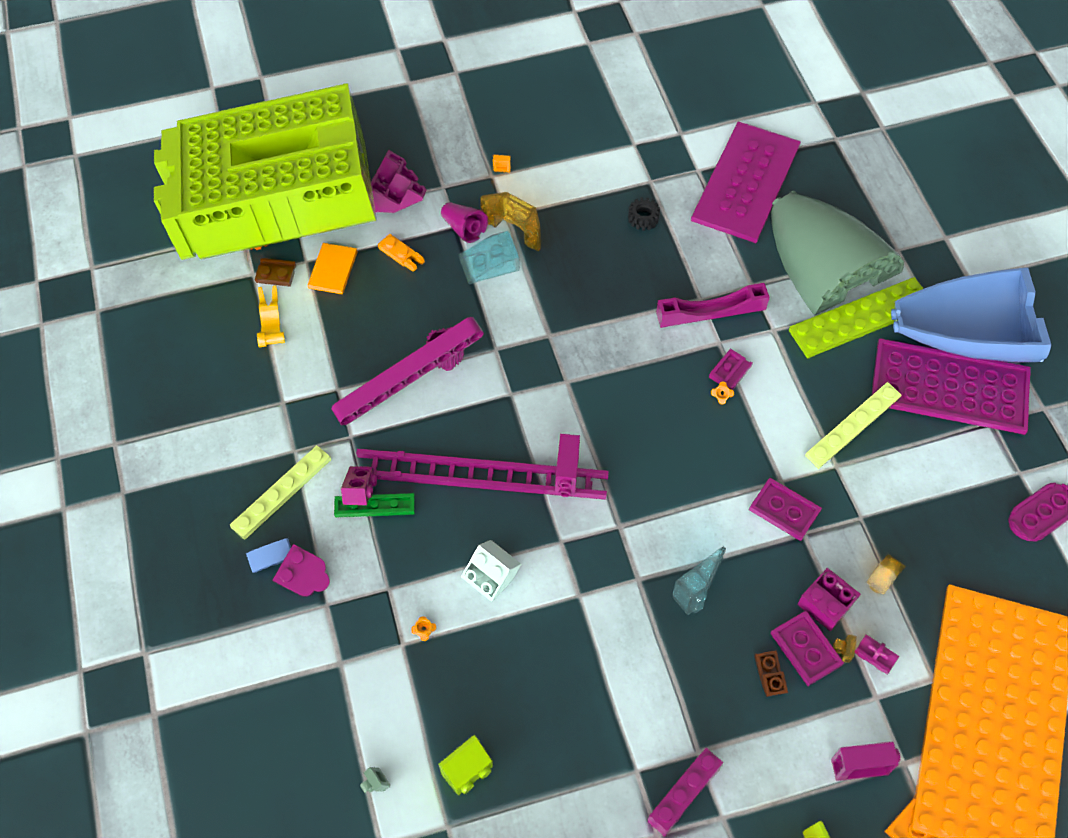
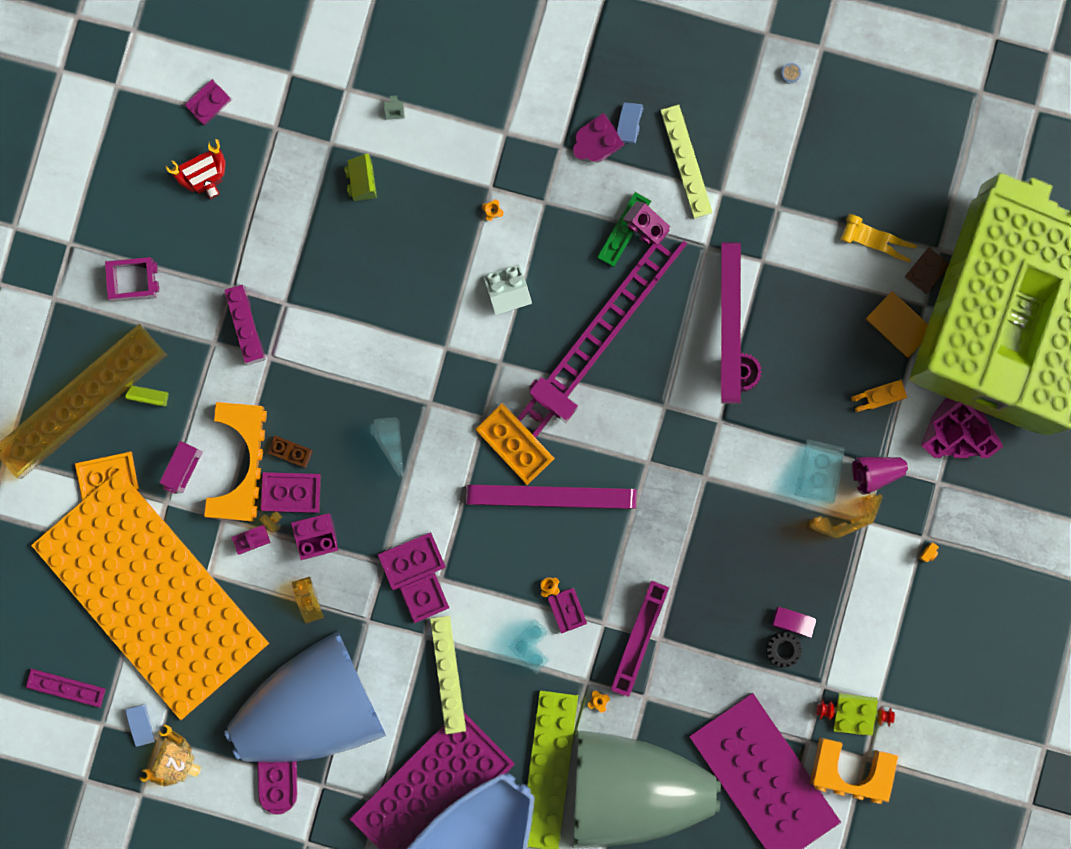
camera: 125 degrees right, 25 degrees up
none -> light orange arch [204,402,267,522]
none -> medium blue panel [225,631,386,763]
none -> magenta plate [400,573,450,623]
none -> magenta beam [466,485,637,509]
none -> light orange tile [475,403,555,485]
none -> clear light blue brick [509,619,550,674]
none -> light orange plate [588,690,610,713]
none -> magenta slope [772,607,816,638]
none -> tile [781,63,801,83]
none -> light orange arch [810,737,898,804]
none -> lime plate [816,693,895,736]

